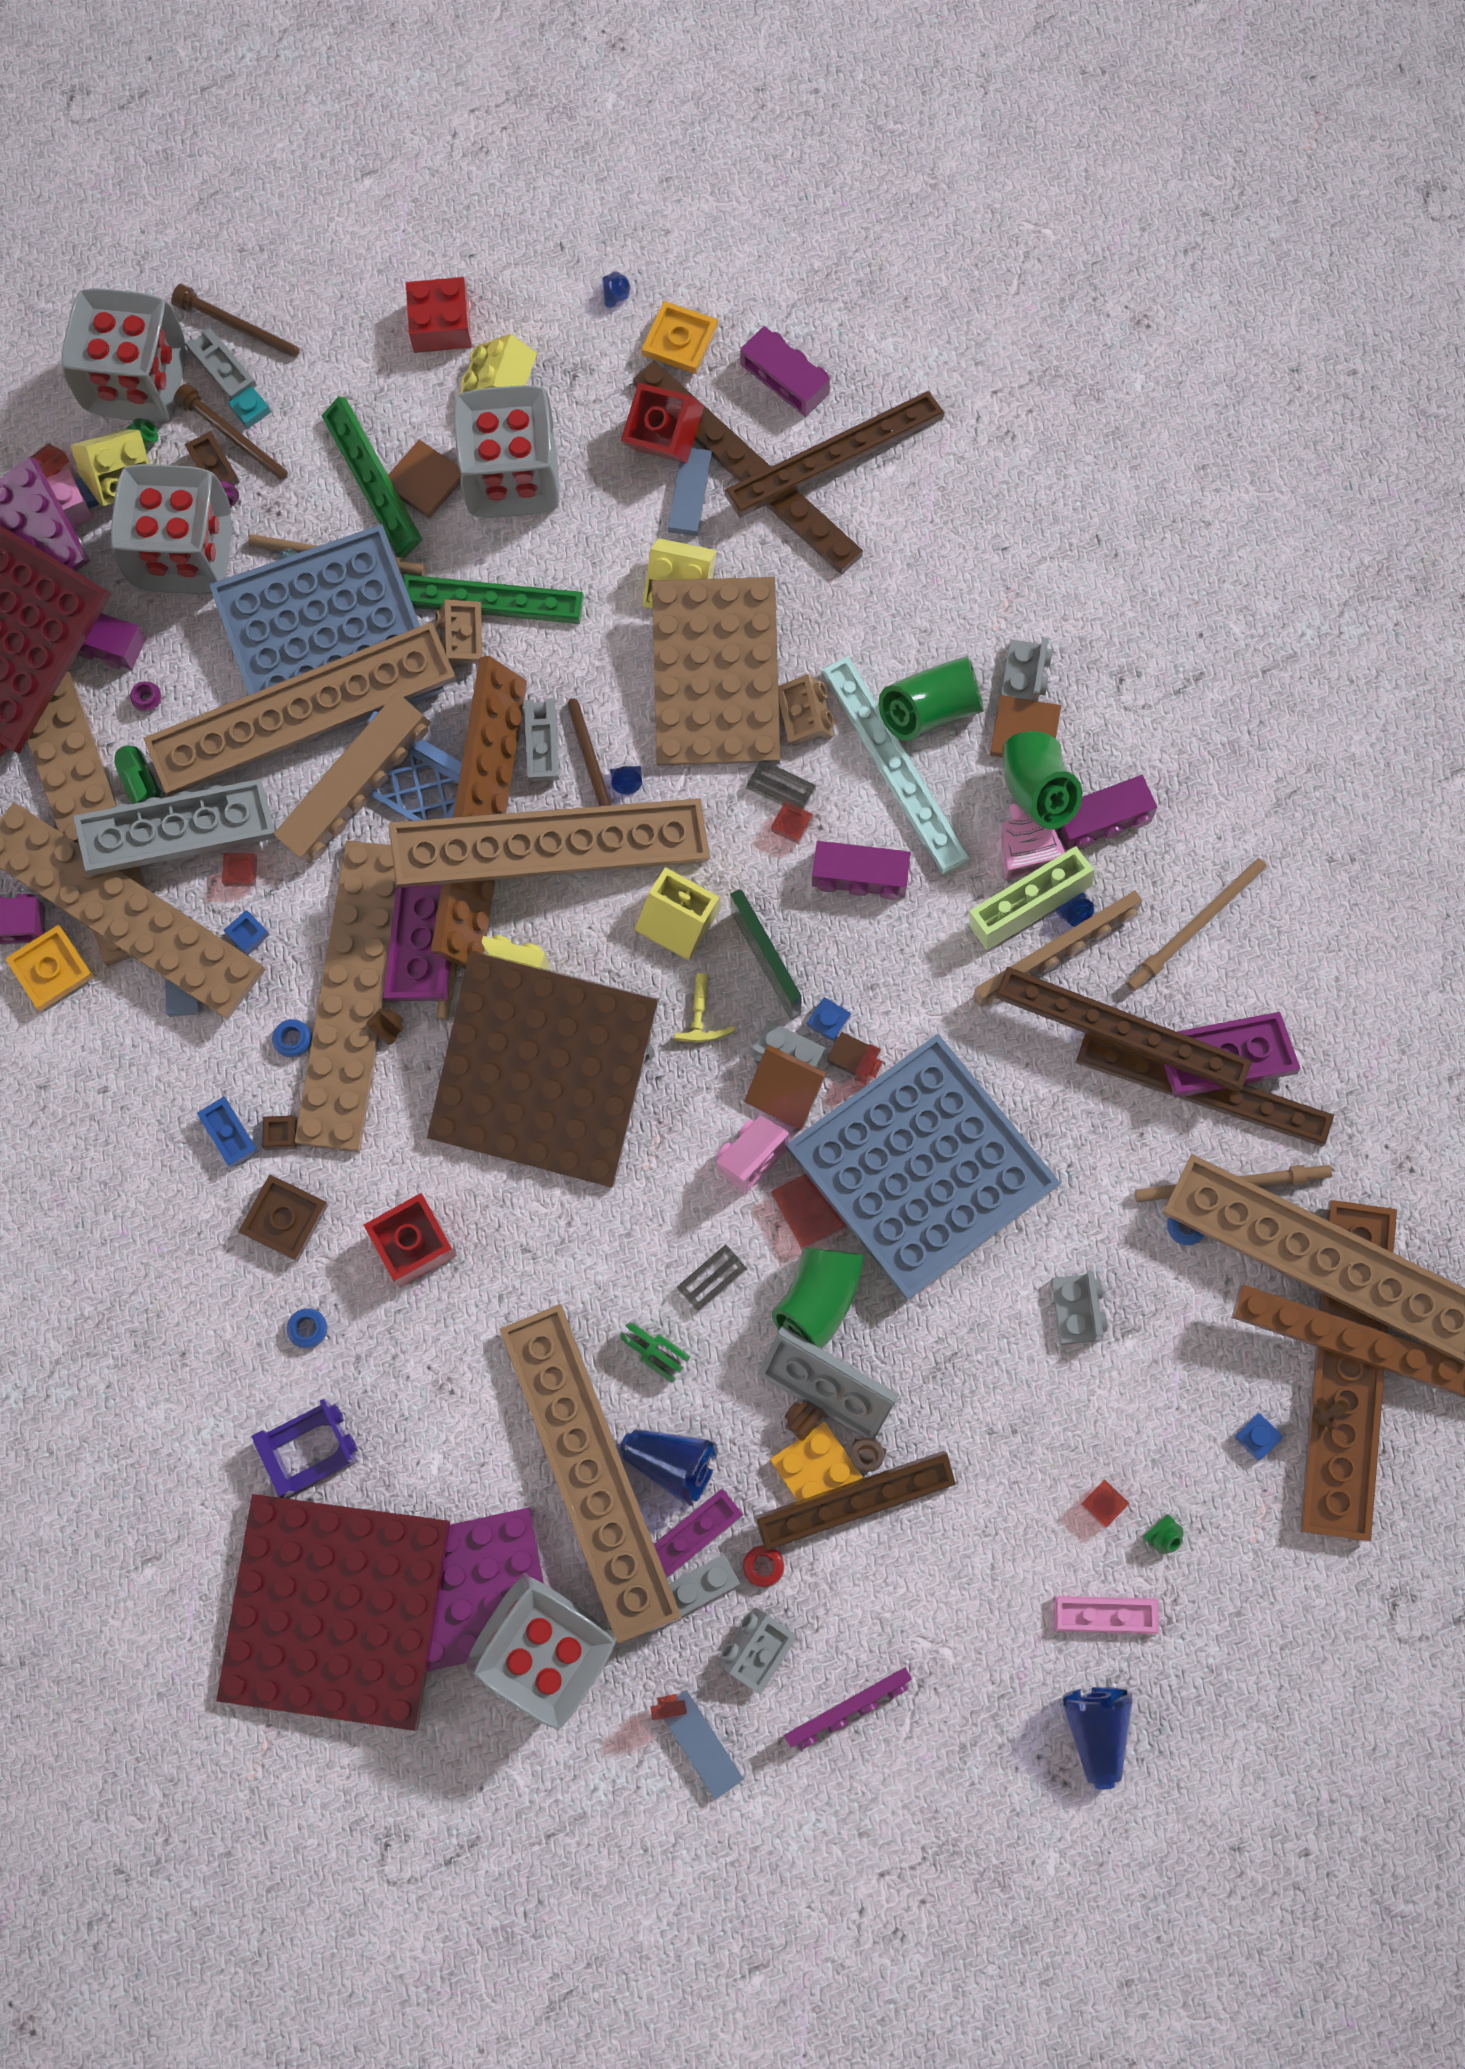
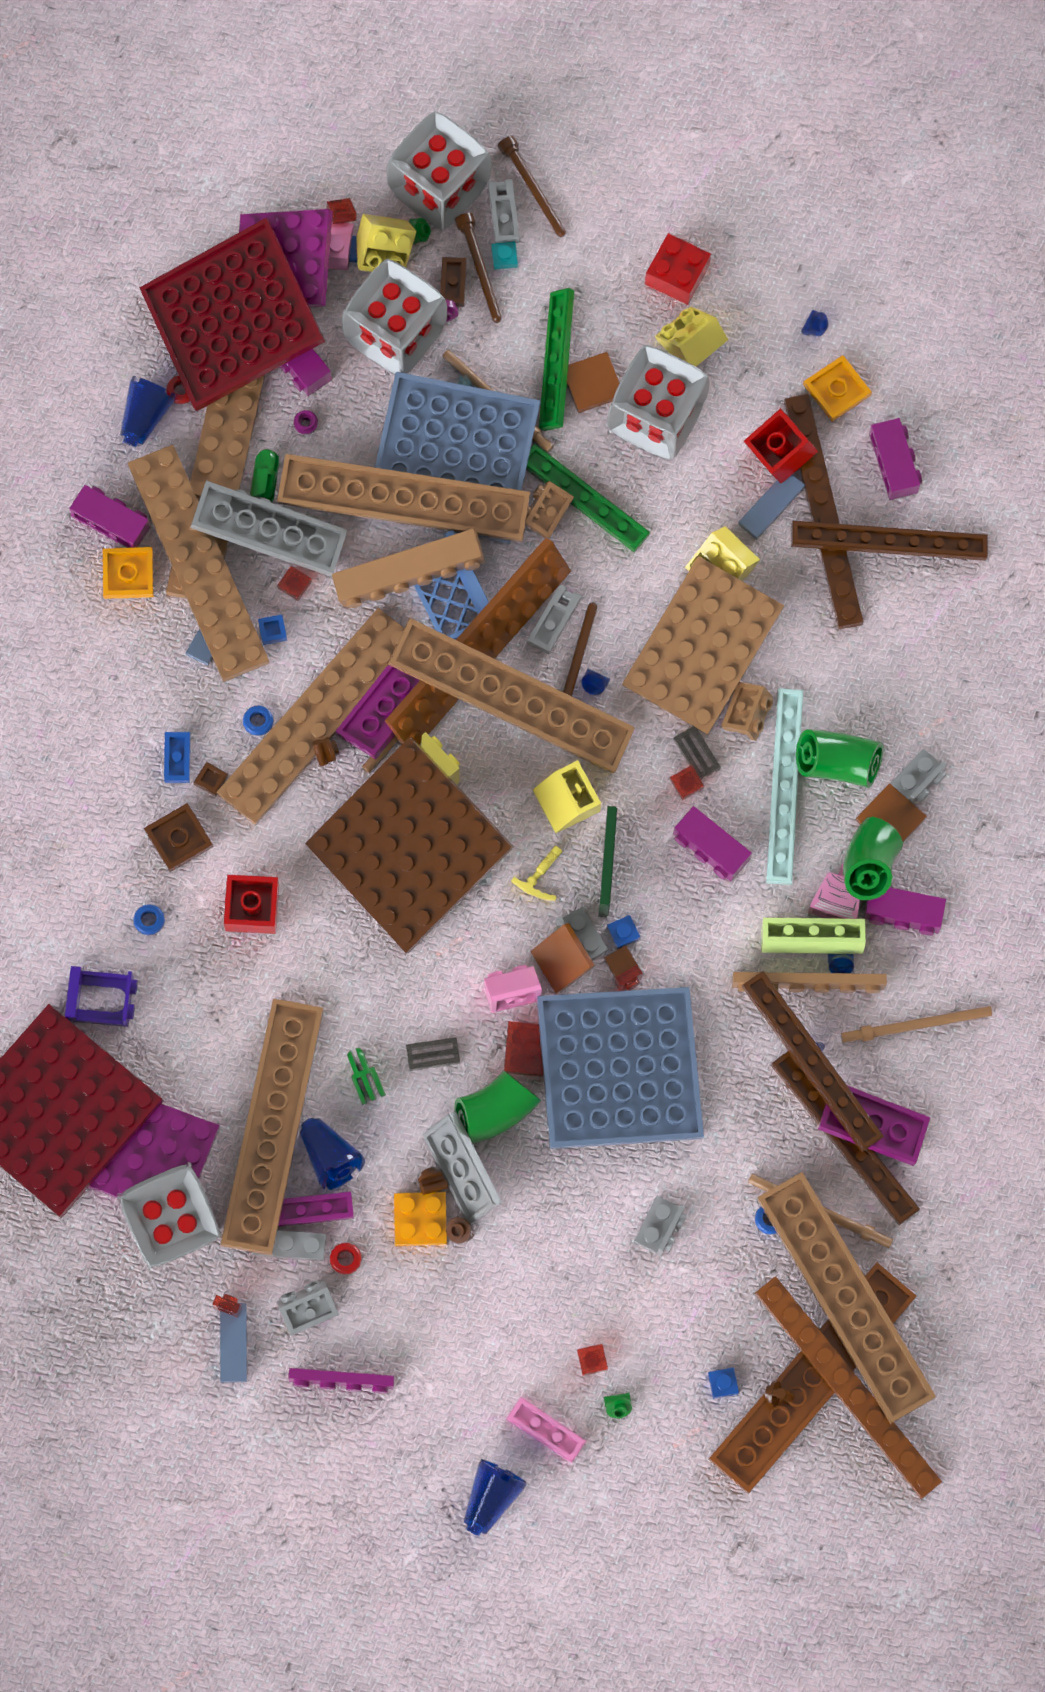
camera: 25 degrees right, 0 degrees up
reddish brown tile [754,1451,956,1551] -> none

